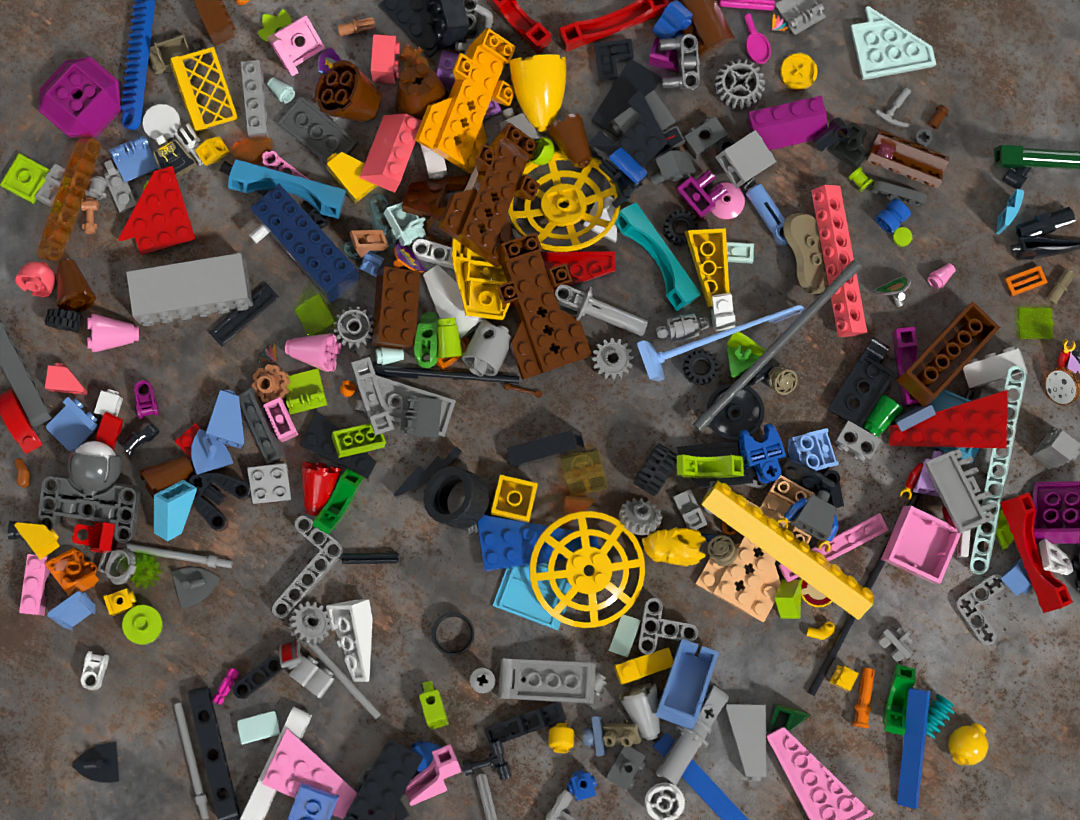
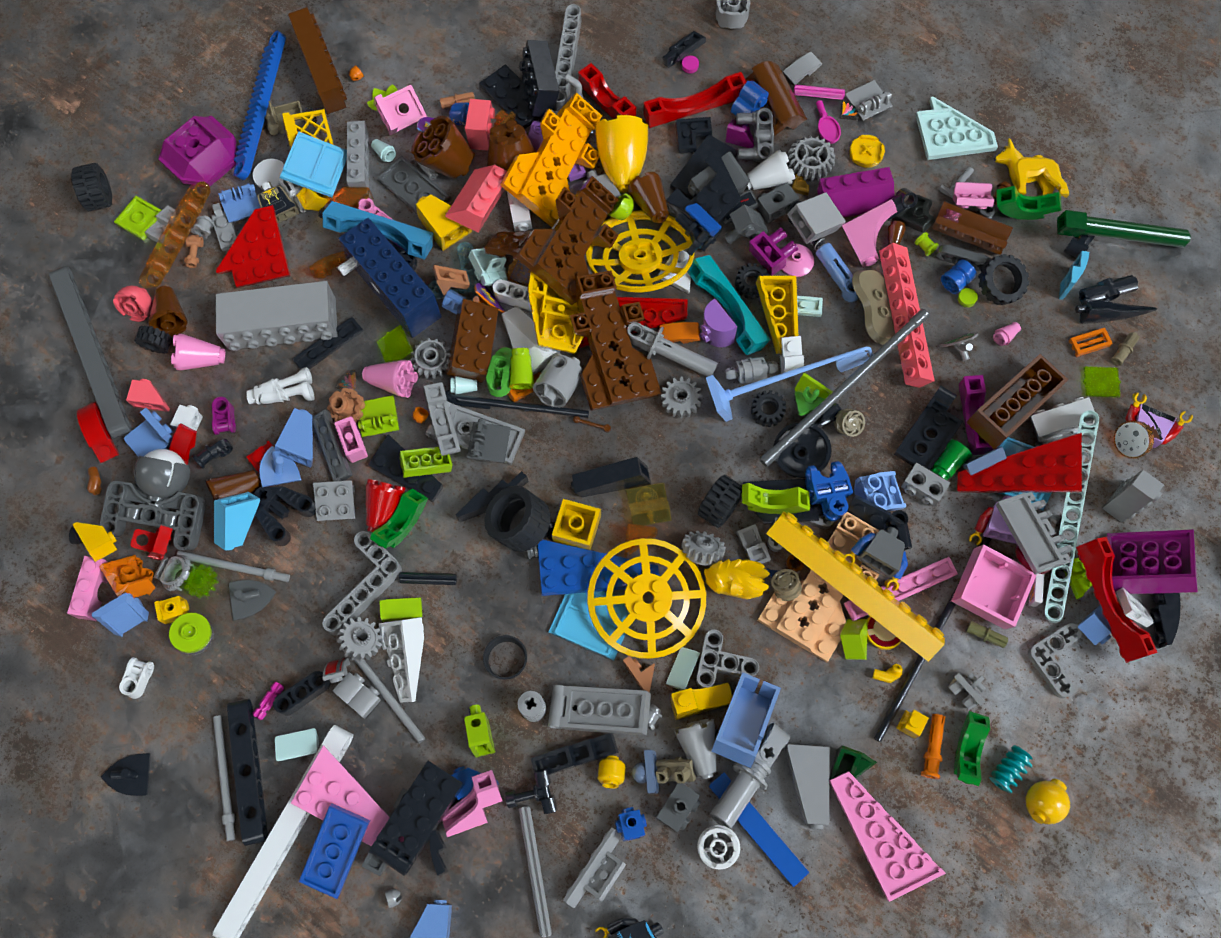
camera: 10 degrees right, 10 degrees down
blue tile [897,688,930,809] -> none
none -> white piece [247,367,315,405]
none -> medium azure piece [280,132,347,198]
none -> clear orange slope [310,251,348,278]
none -> lime slope [379,598,423,622]
none -> blue head [449,102,469,126]
none -> nougat slope [623,656,655,693]
none -> orange slope [660,322,700,344]
none -> medium lavender brick [700,299,737,347]
none -> white cone [747,150,796,190]
none -> pearl gold tile [792,174,809,196]
none -> bright pink arch [842,199,897,267]
none -> reddish brown cone [888,221,906,245]
none -> bright pink bracket [953,182,994,209]
none -> olive axle [966,620,1008,648]
none -> black tyre [978,254,1029,305]
none -> yellow animal [994,138,1069,198]
none -> green arch [997,186,1062,220]

